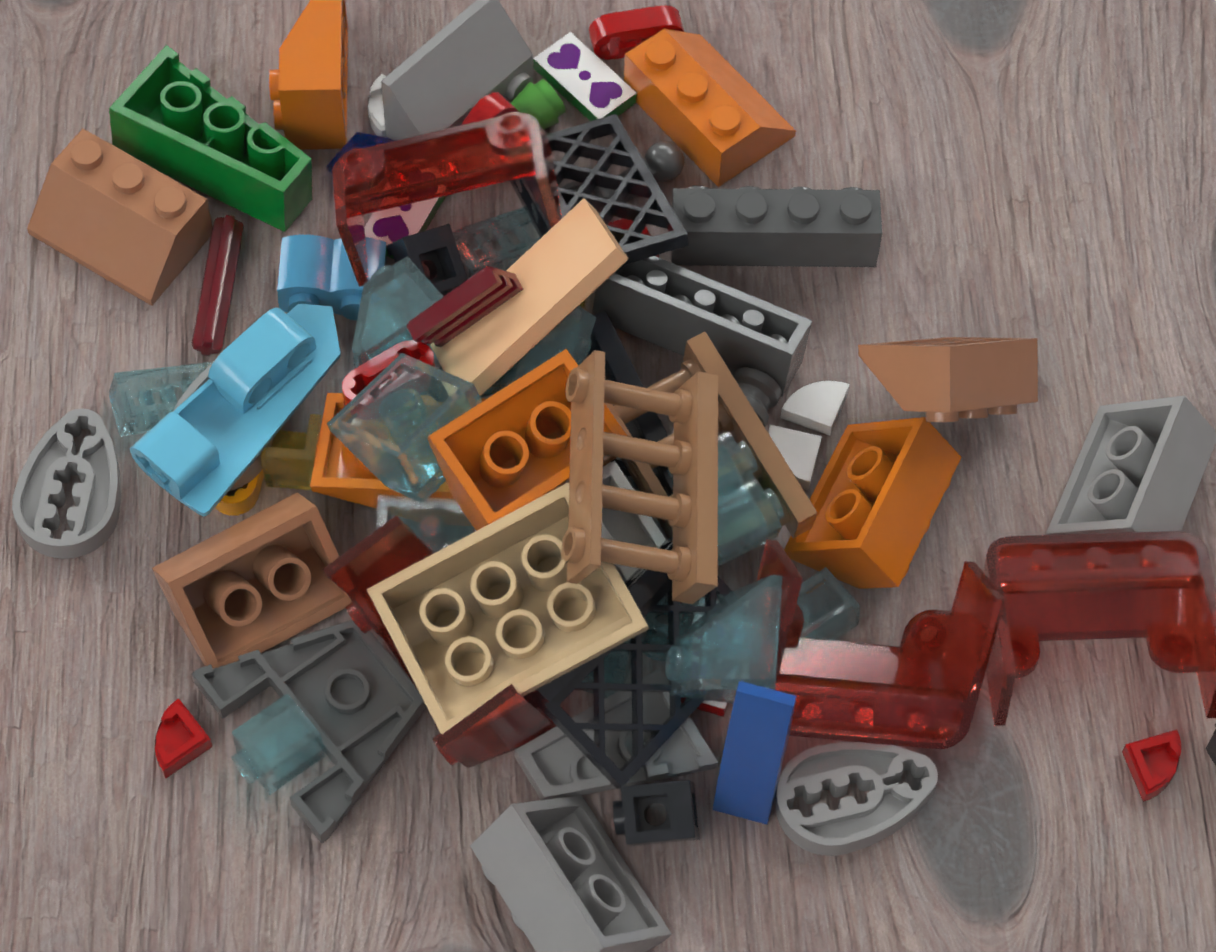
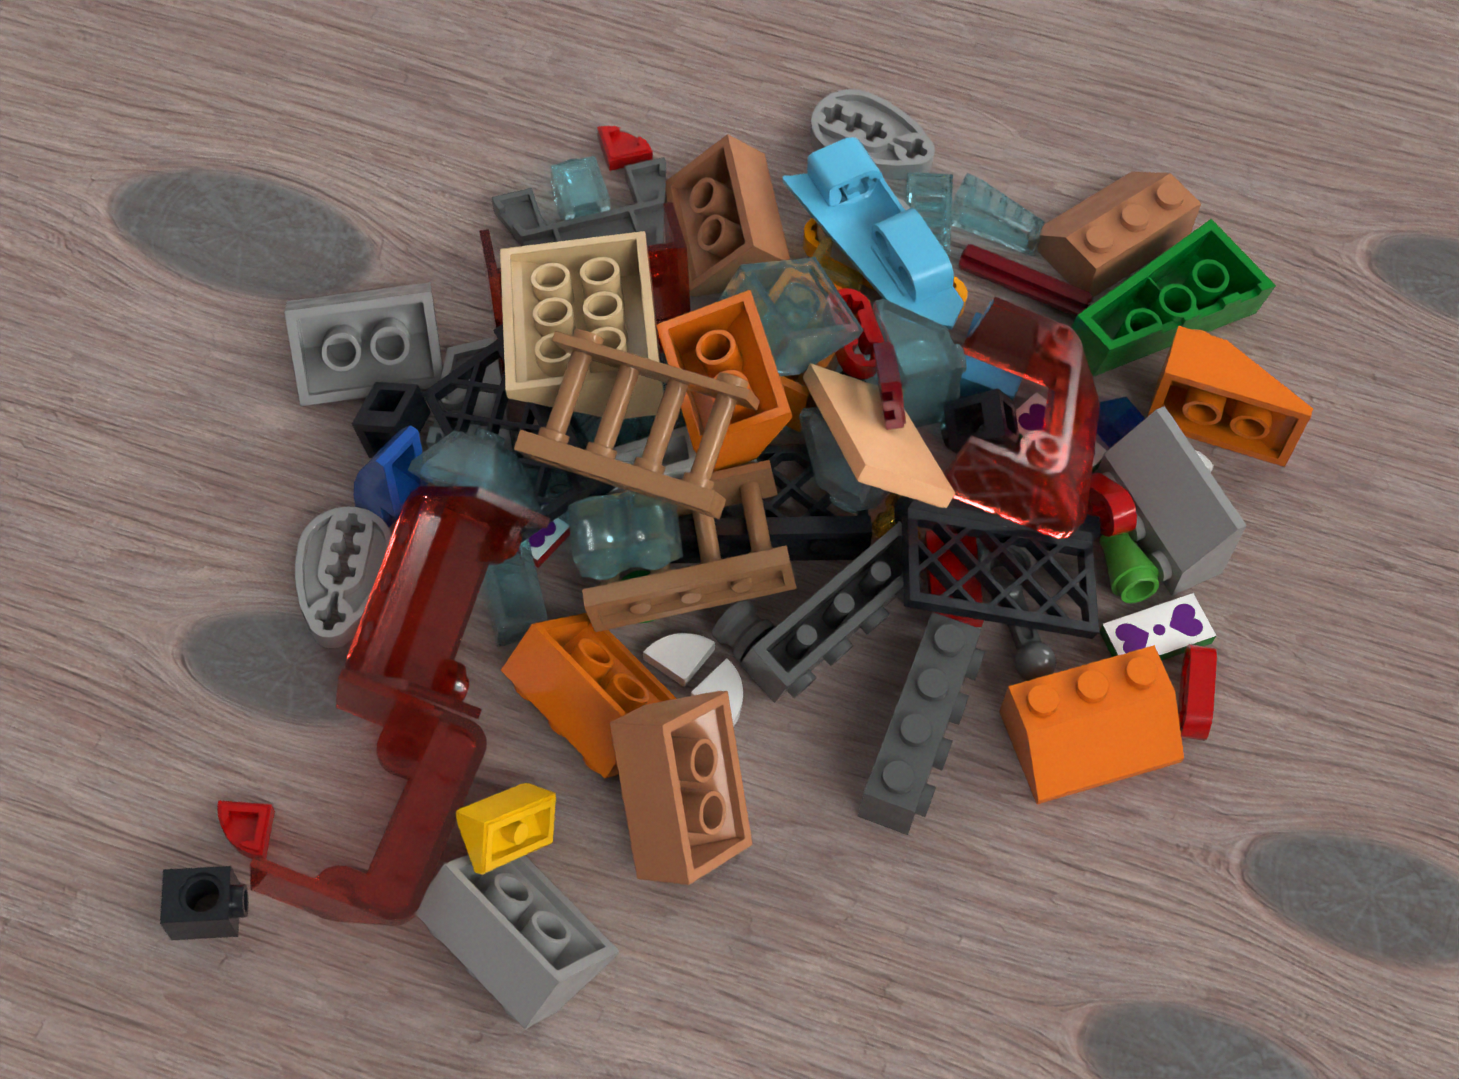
camera: 110 degrees right, 0 degrees up
none -> yellow slope [456,783,556,875]
none -> clear light blue slope [949,173,1045,256]

